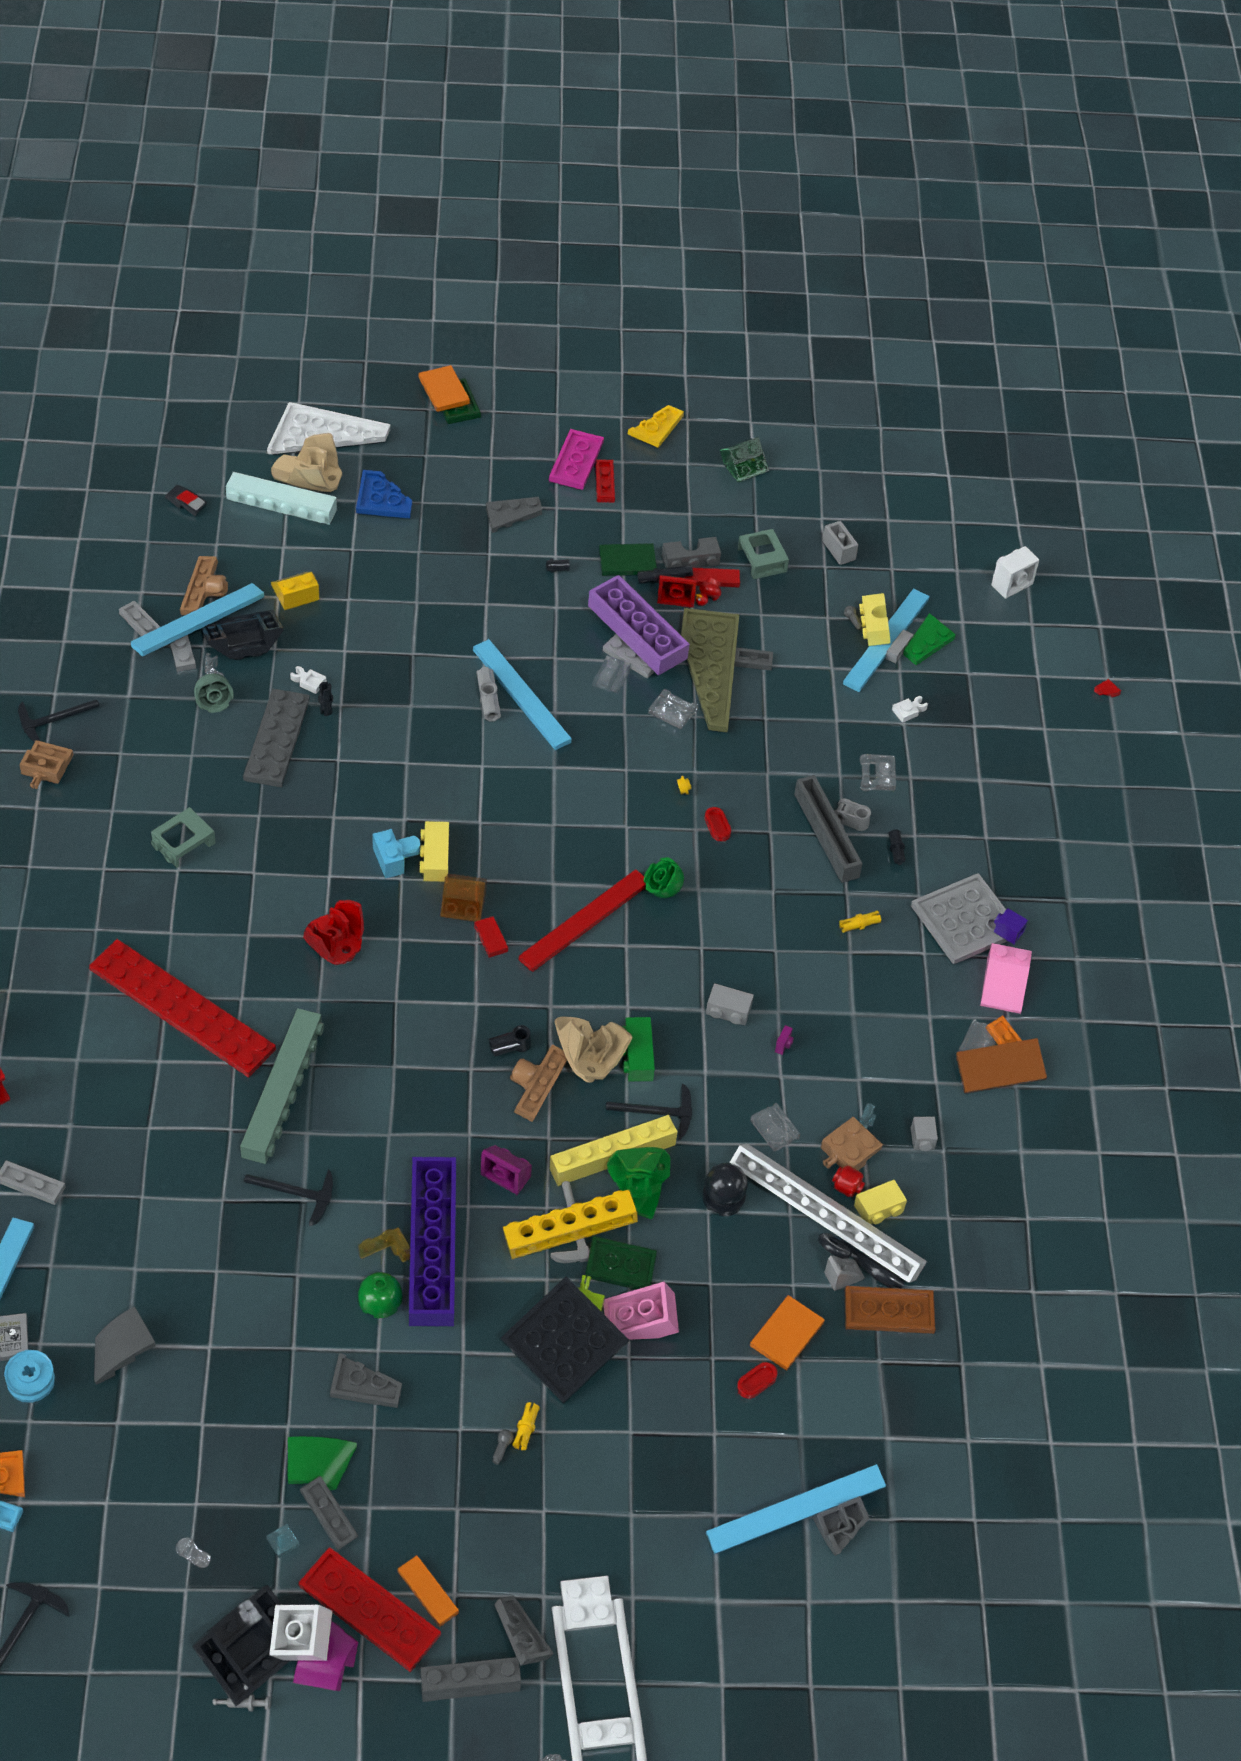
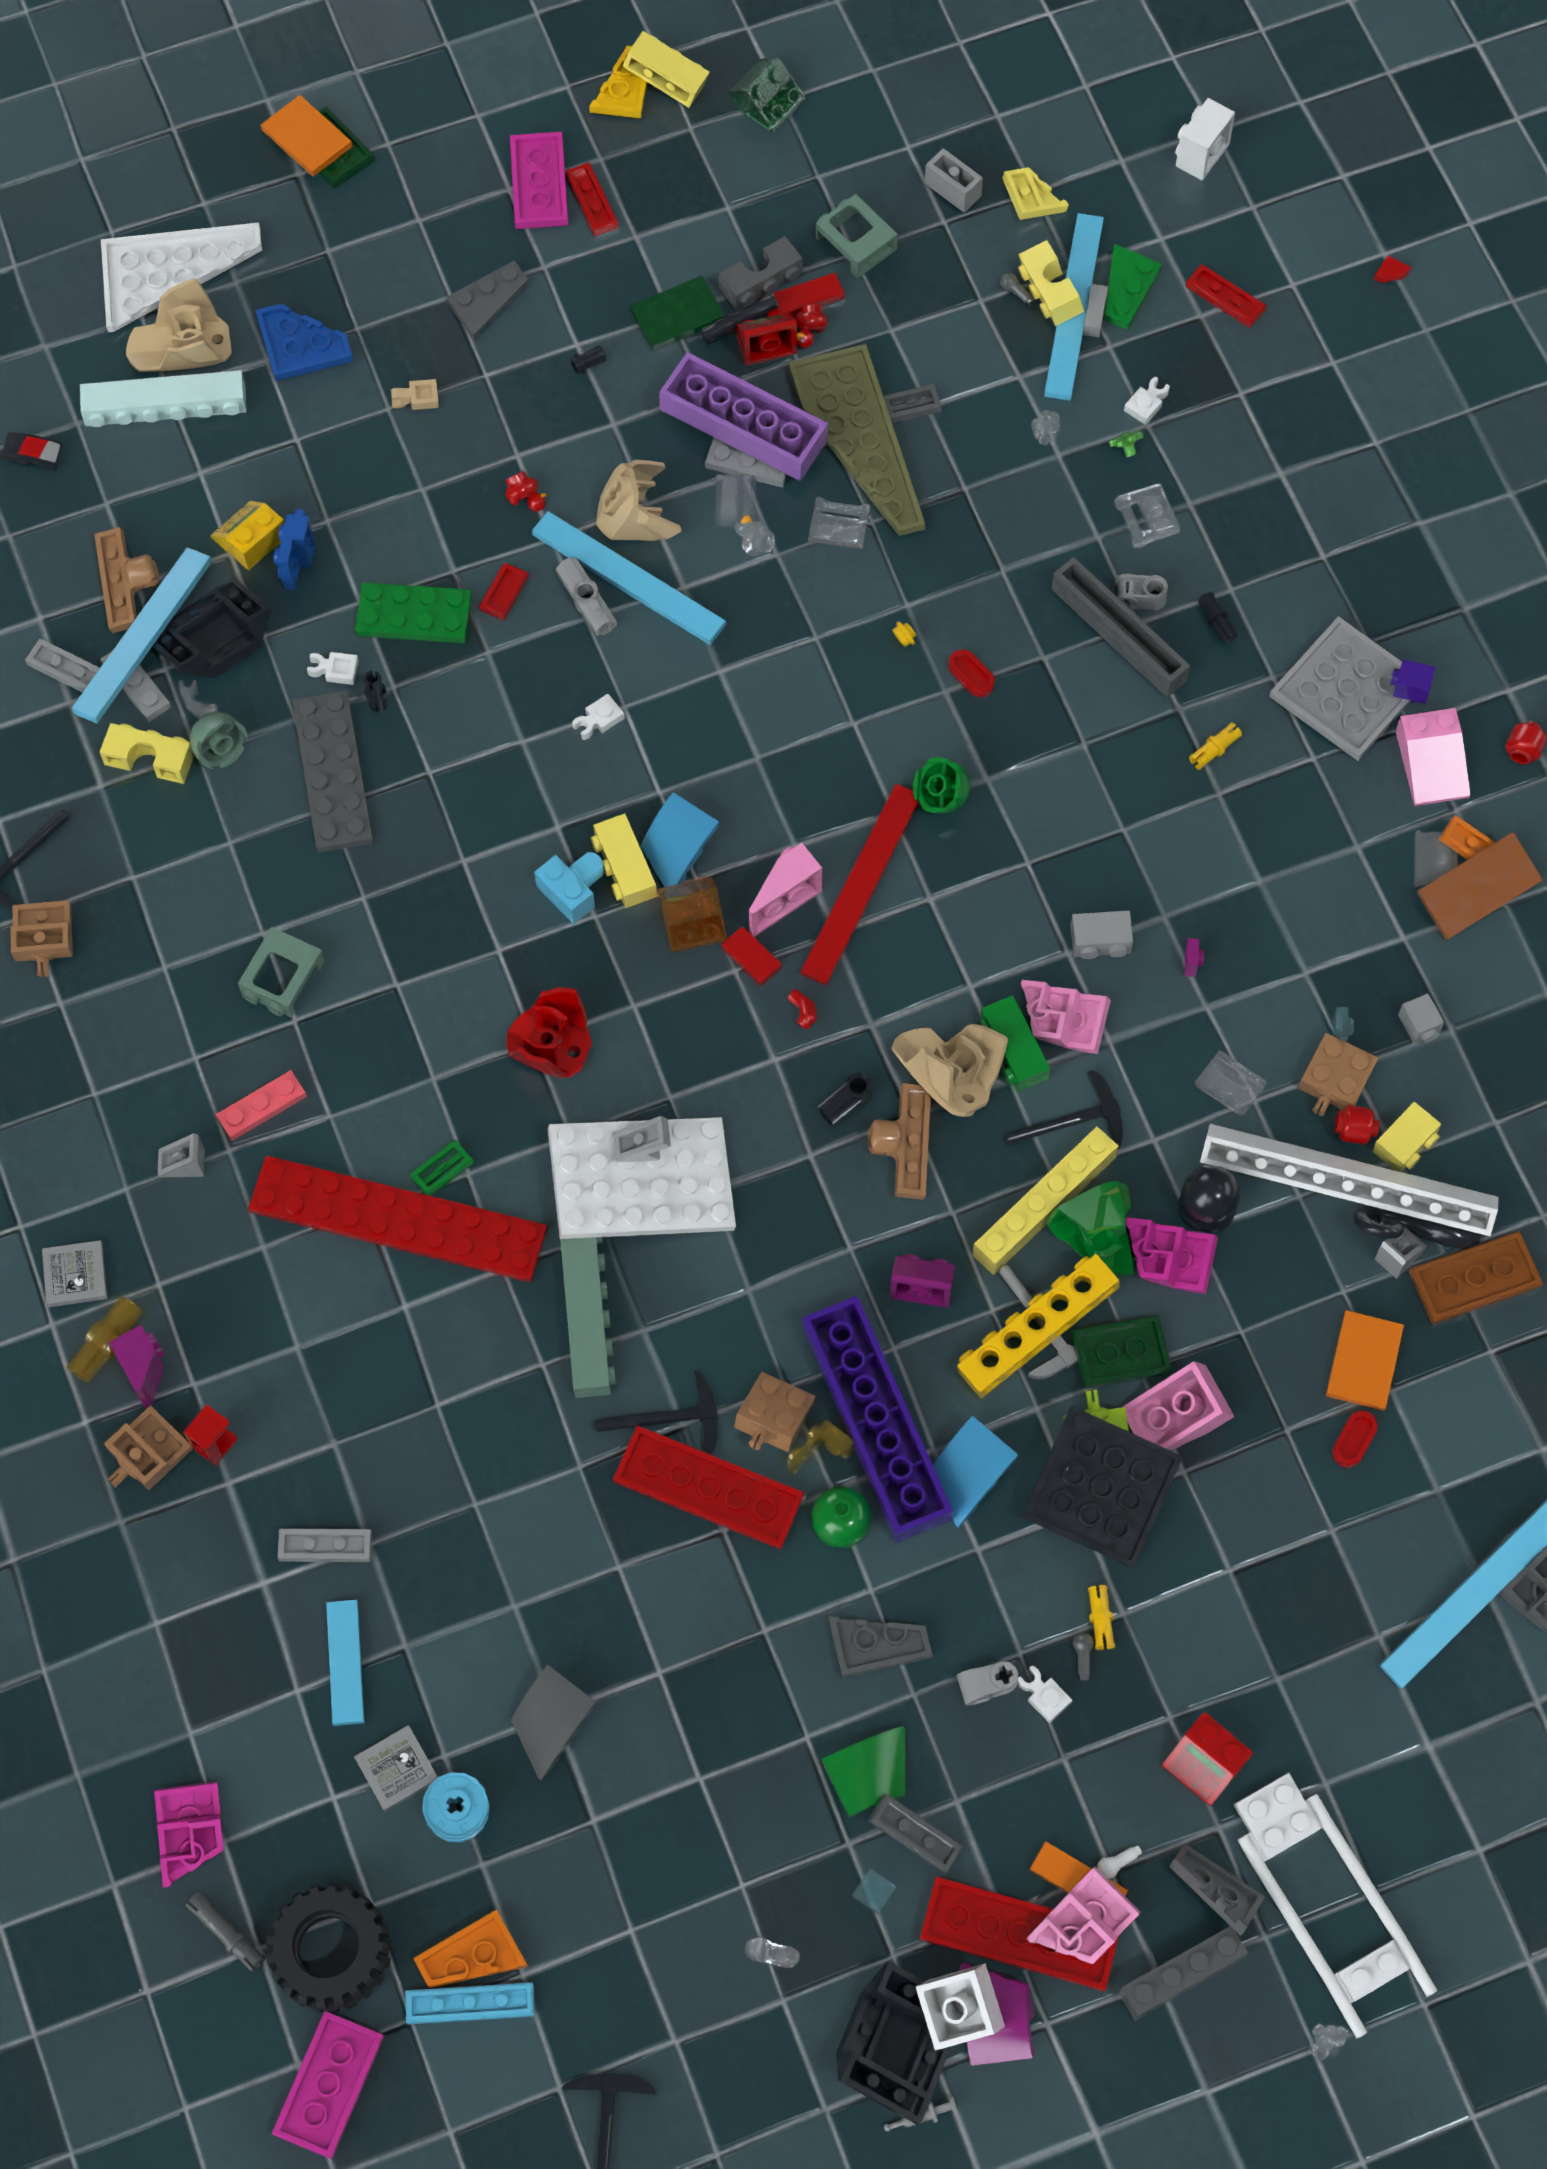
camera: 15 degrees left, 15 degrees up
none -> light yellow arch [100,723,194,784]
none -> light grey slope [158,1133,205,1178]
none -> coral plate [215,1070,307,1141]
none -> blue plate [274,509,316,590]
none -> green plate [355,582,472,643]
none -> tan plate [391,379,439,410]
none -> green tile [409,1139,474,1196]
none -> red tile [479,563,529,621]
none -> red animal [505,470,547,512]
none -> white plate [548,1117,736,1239]
none -> white plate [572,694,625,740]
none -> tan piece [596,460,681,541]
none -> light grey slope [613,1116,671,1162]
none -> red plate [613,1425,804,1550]
none -> light yellow brick [623,31,710,108]
none -> dark azure slope [641,792,719,897]
none -> medium nougat plate [734,1372,816,1452]
none -> clear animal [735,515,775,556]
none -> bright pink slope [749,843,822,937]
none -> red arm [787,989,817,1029]
none -> dark azure slope [933,1416,1018,1529]
none -> light grey piece [957,1661,1018,1706]
none -> light yellow wing [1002,167,1069,220]
none -> white plate [1017,1666,1072,1724]
none -> bright pink slope [1021,980,1111,1054]
none -> bright pink slope [1026,1866,1140,1964]
none -> clear plant [1031,410,1060,445]
none -> white piece [1097,1845,1142,1879]
none -> bright green plant [1109,430,1144,457]
none -> dark pink slope [1126,1217,1218,1294]
none -> red slope [1162,1712,1253,1807]
none -> red tile [1185,264,1267,328]
none -> red head [1506,721,1547,765]

